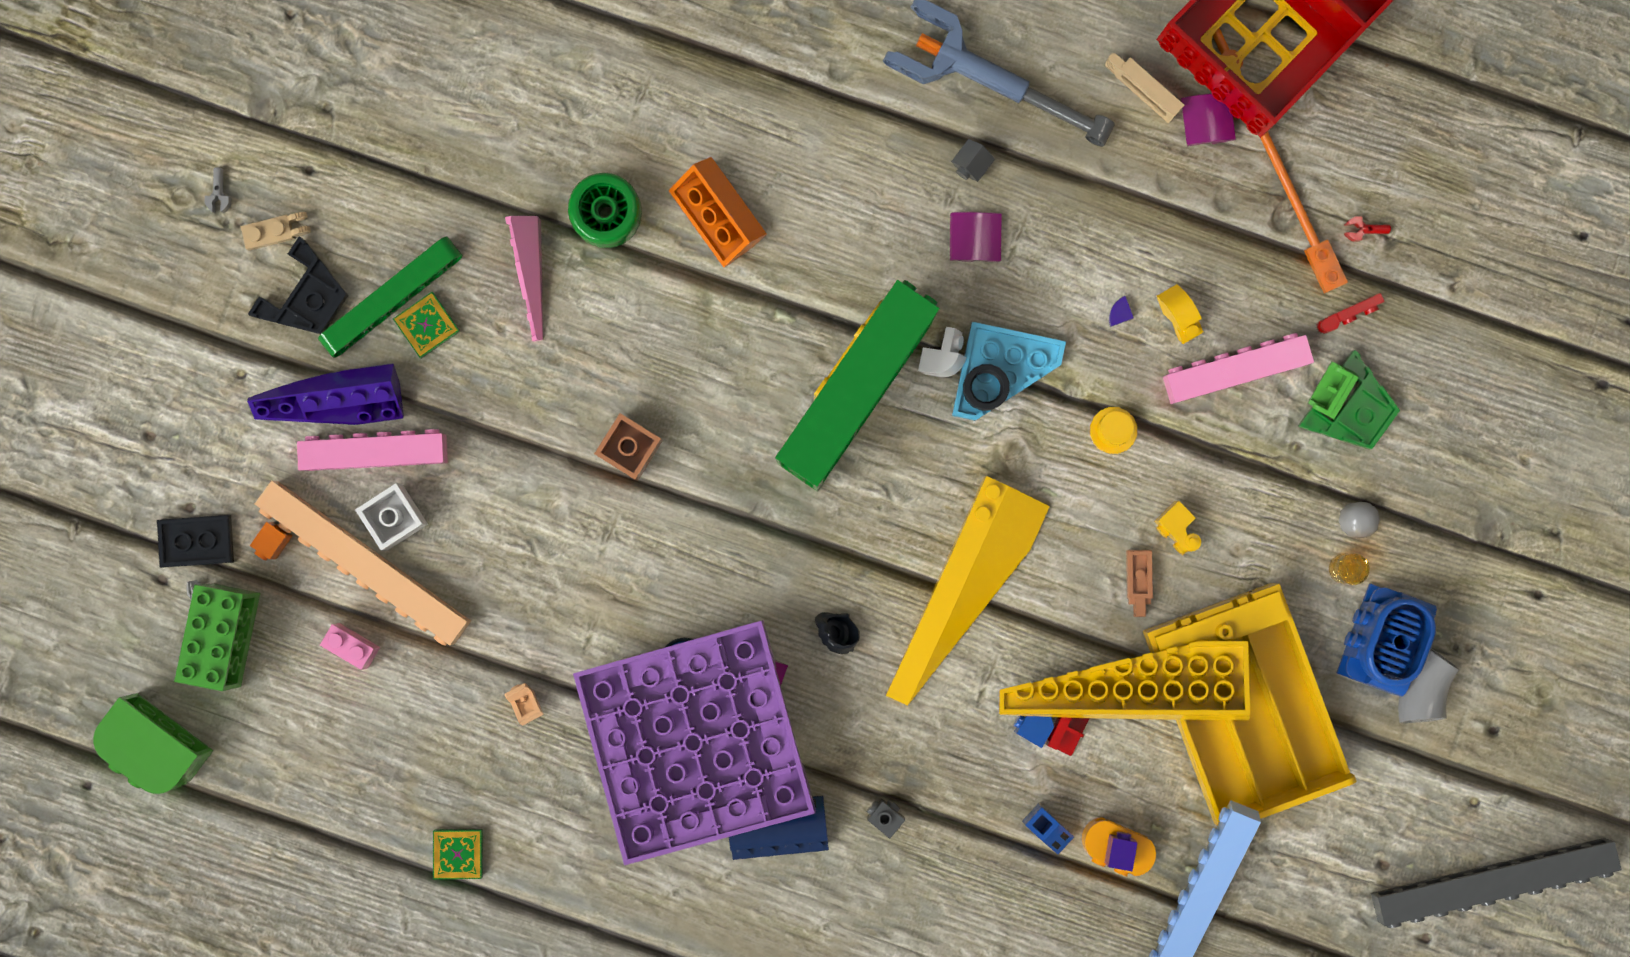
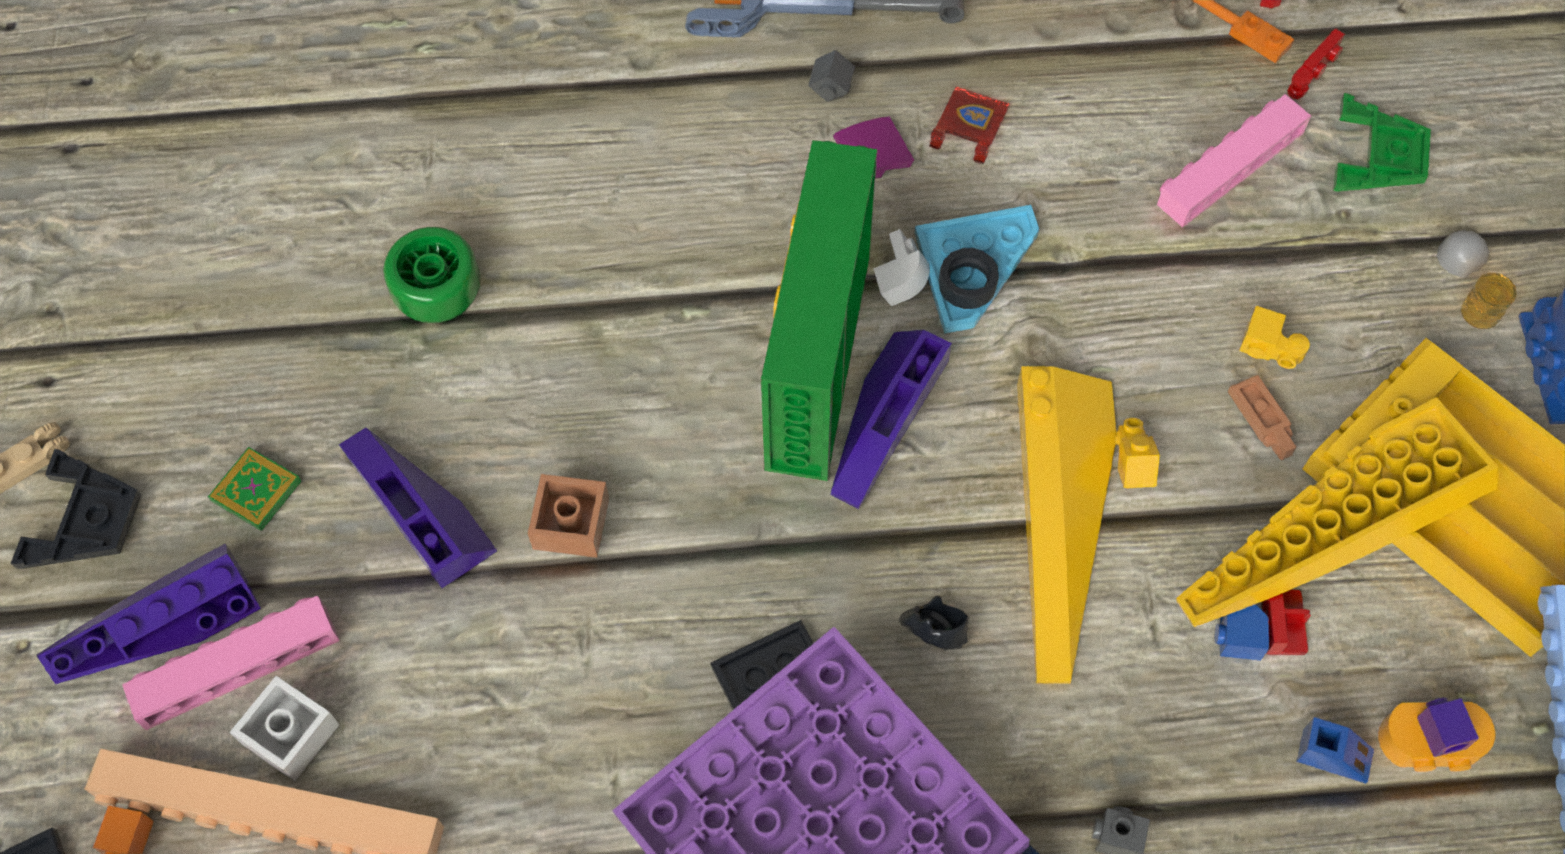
camera: 25 degrees left, 25 degrees down
green beam [318,236,463,358] -> none
bright pink wedge [505,216,543,342] -> none
orange slope [668,157,767,267] -> none
yellow piece [1090,407,1137,454] -> none
dark purple tile [1109,296,1134,327] -> none
yellow brick [1157,284,1204,344] -> none
bright green hinge [1308,361,1359,419] -> none
none -> dark purple wedge [339,427,497,588]
none -> black tile [710,620,813,710]
none -> dark purple wedge [830,330,952,509]
none -> clear red flag [929,87,1010,164]
none -> yellow brick [1115,418,1160,488]

